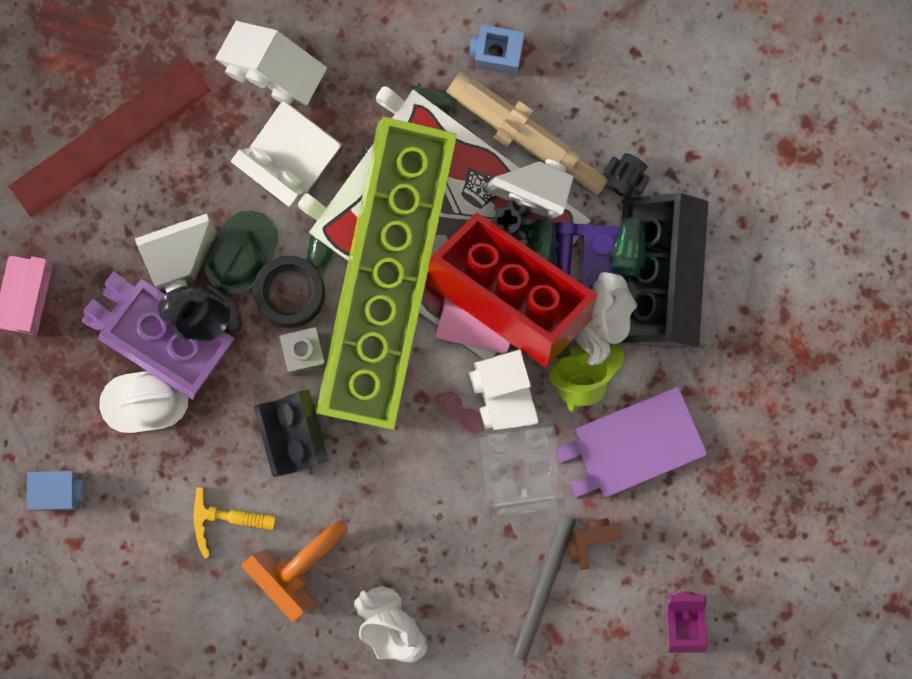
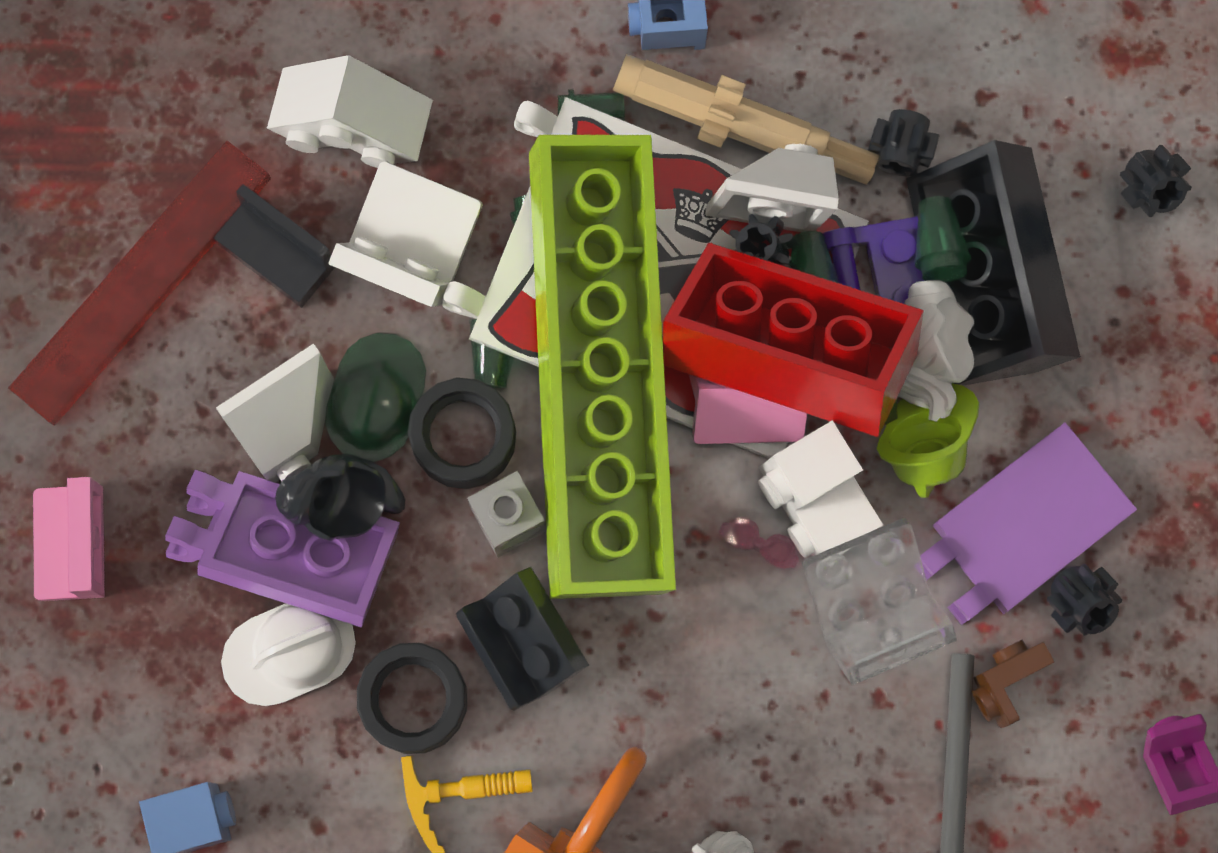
camera: 15 degrees left, 5 degrees down
none -> black panel [214,184,335,308]
none -> black tyre [357,643,467,754]
none -> black gear [1047,564,1122,636]
none -> black gear [1120,145,1192,217]

